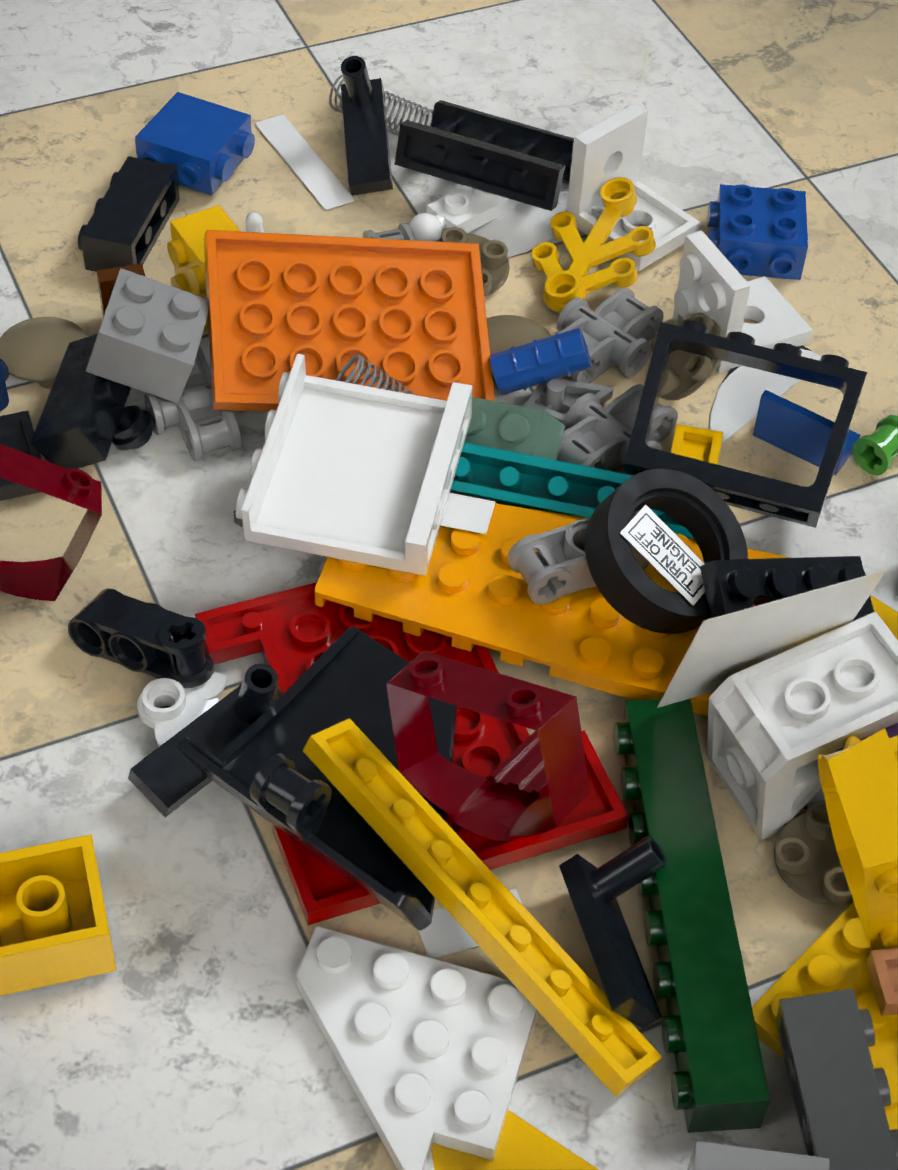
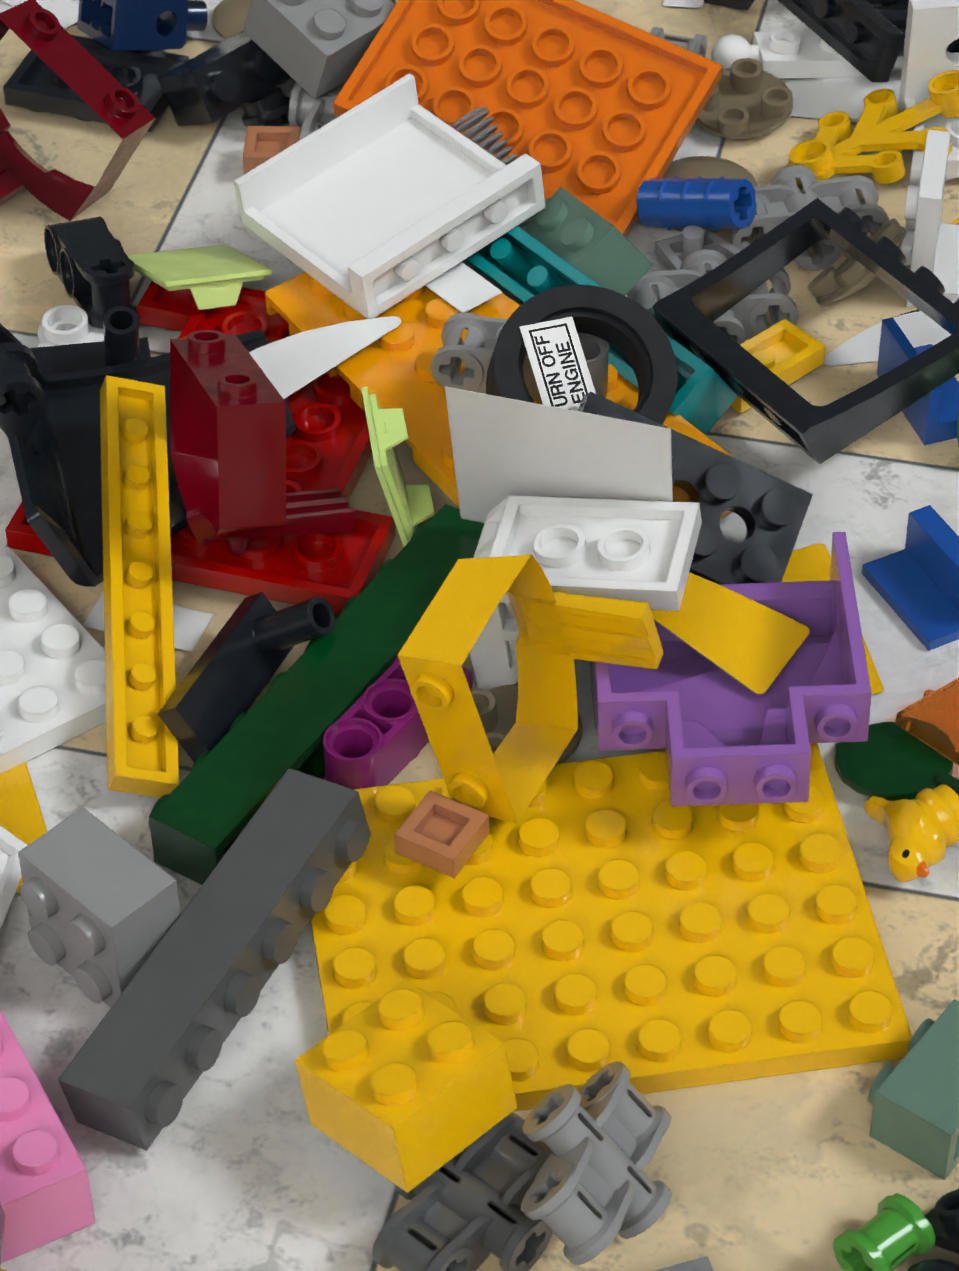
camera: 40 degrees right, 5 degrees down
none -> yellowish green piece [127,244,272,310]
none -> nougat plate [243,126,301,174]
none -> white sticker [249,316,401,399]
none -> magenta piece [323,656,473,789]
none -> yellowish green piece [361,386,435,547]

